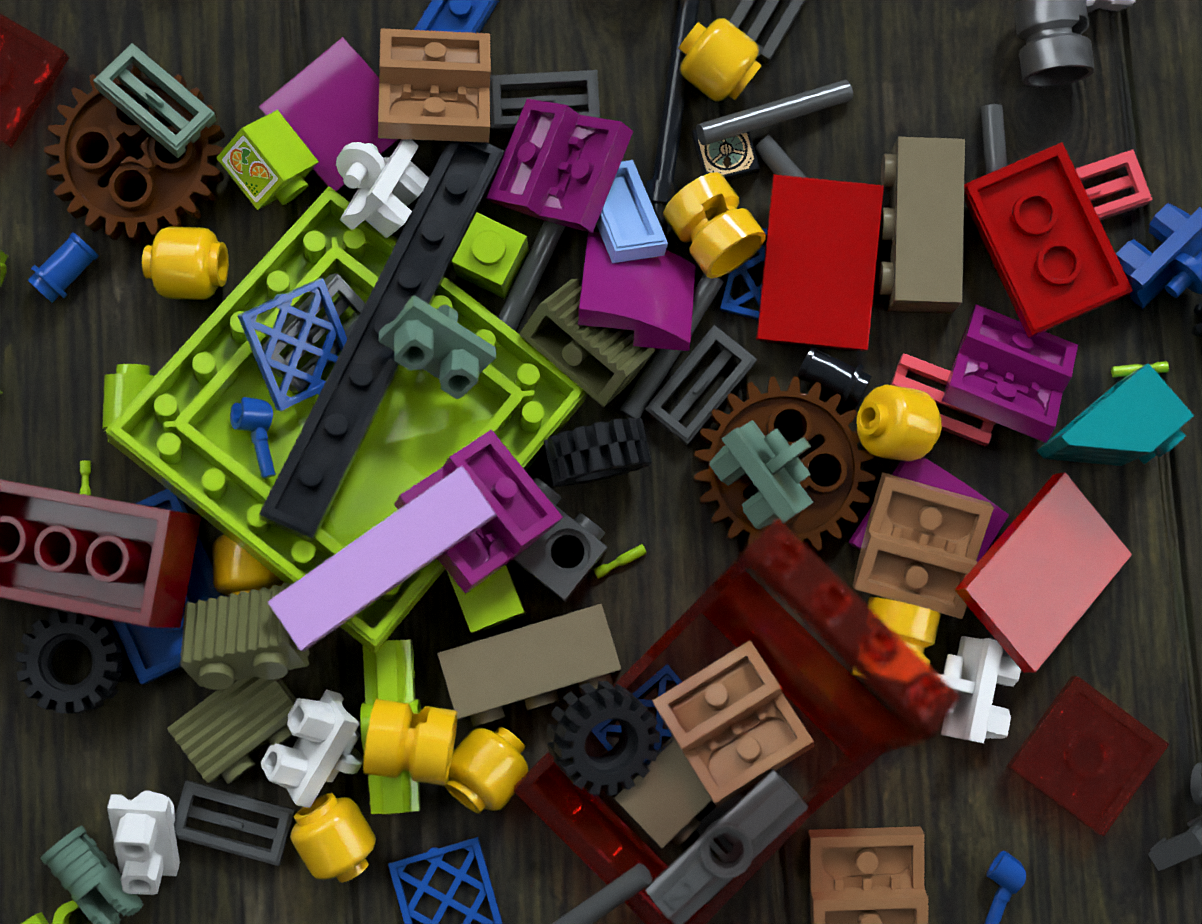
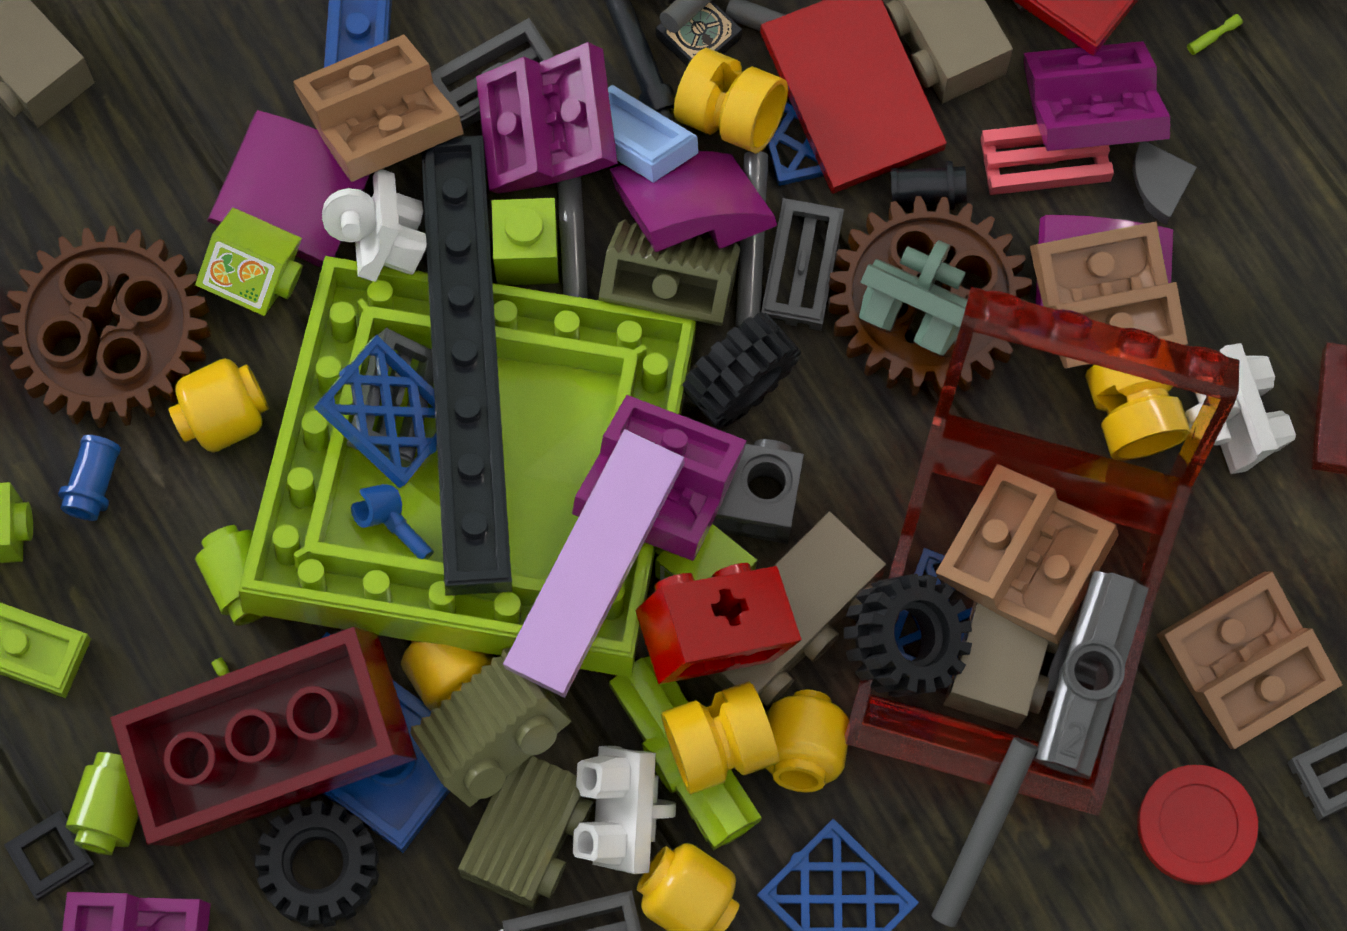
camera: 30 degrees left, 10 degrees down
sand green tile [93,43,216,158] -> none
sand green hips [378,295,496,399] -> none
lime piece [593,544,647,579] -> none
yellow head [856,384,942,461] -> none
tile [954,472,1132,673] -> none
teal slope [1036,363,1194,466] -> none
none -> red brick [635,563,802,684]
none -> dark grey tile [1132,141,1197,225]

